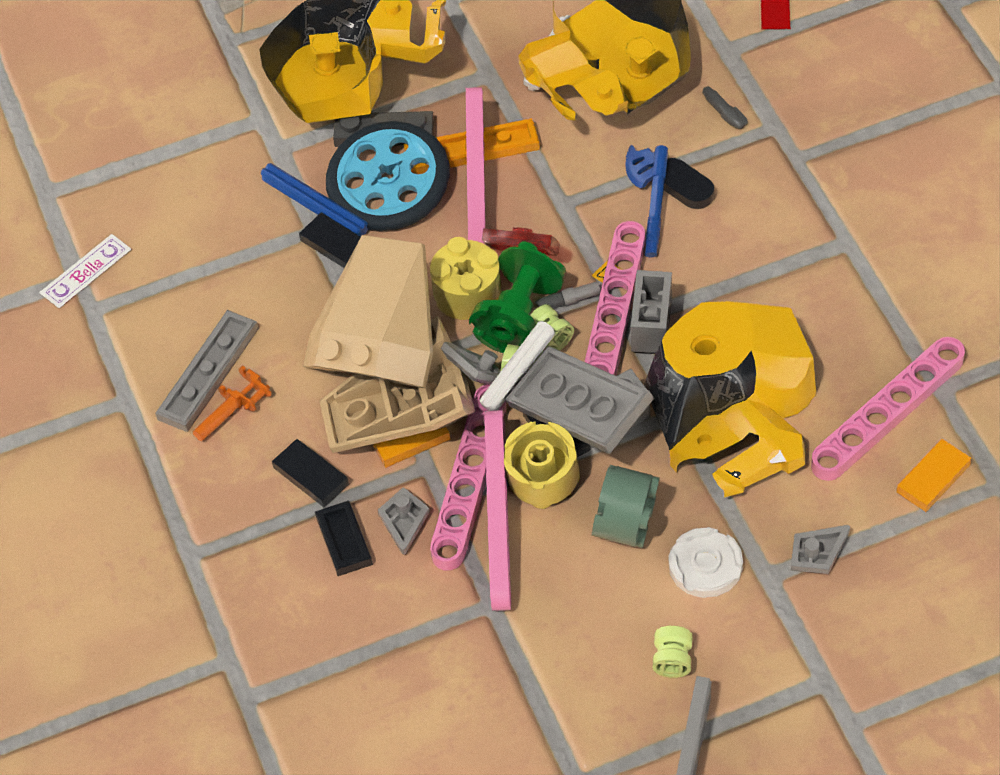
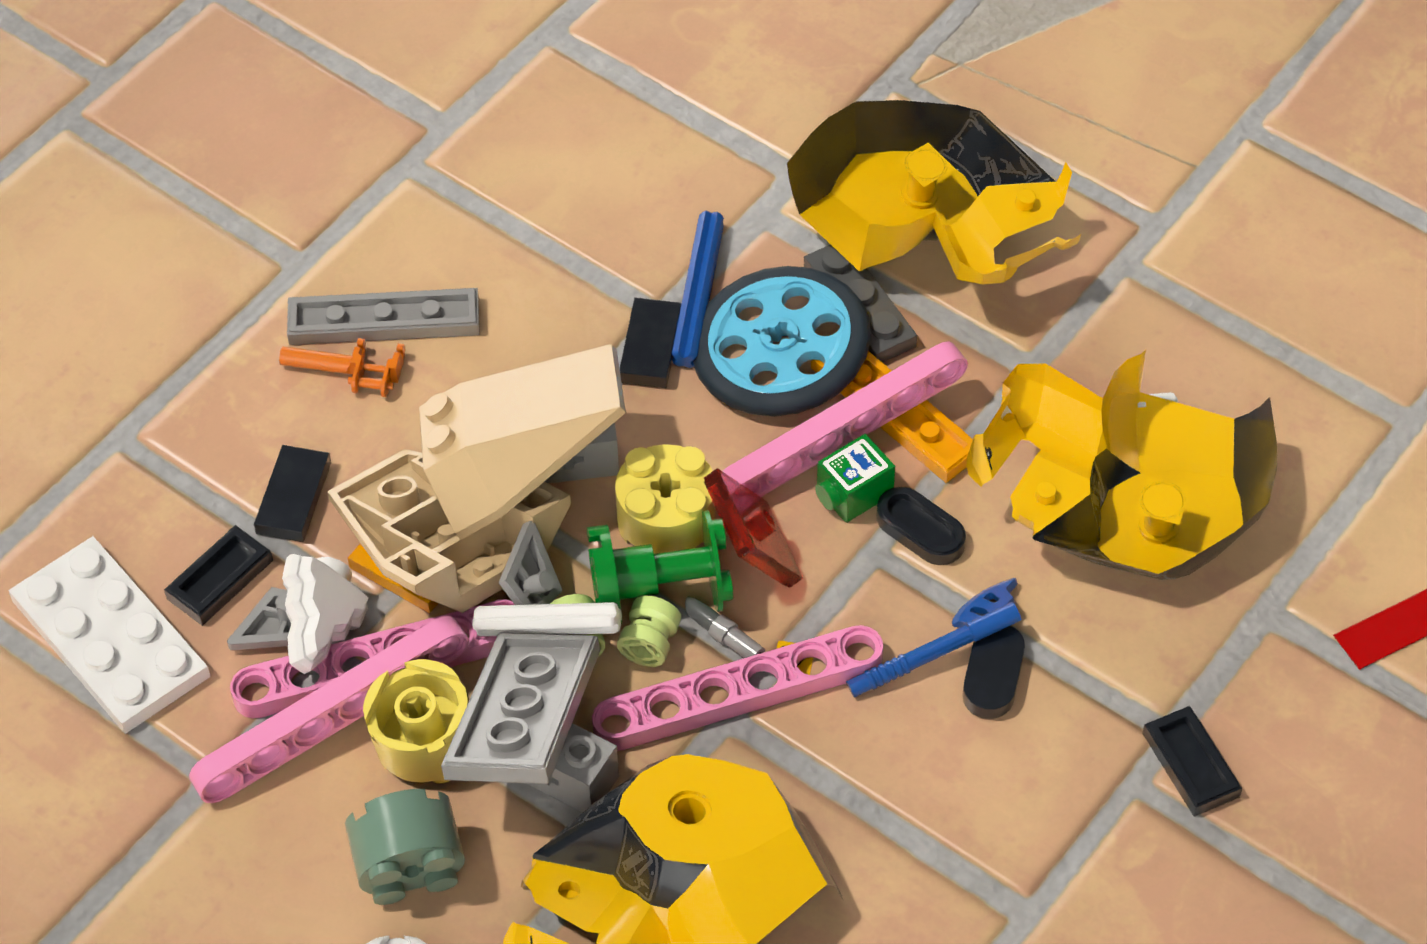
camera: 55 degrees right, 0 degrees up
white sticker [39,234,132,308] -> none
light grey brick [630,270,672,353] -> none
dark grey piece [702,86,748,129] -> none
none -> white plate [8,536,210,734]
none -> white rock [282,554,368,674]
none -> green brick [815,434,896,523]
none -> black tile [876,487,966,565]
none -> black tile [1142,706,1242,817]

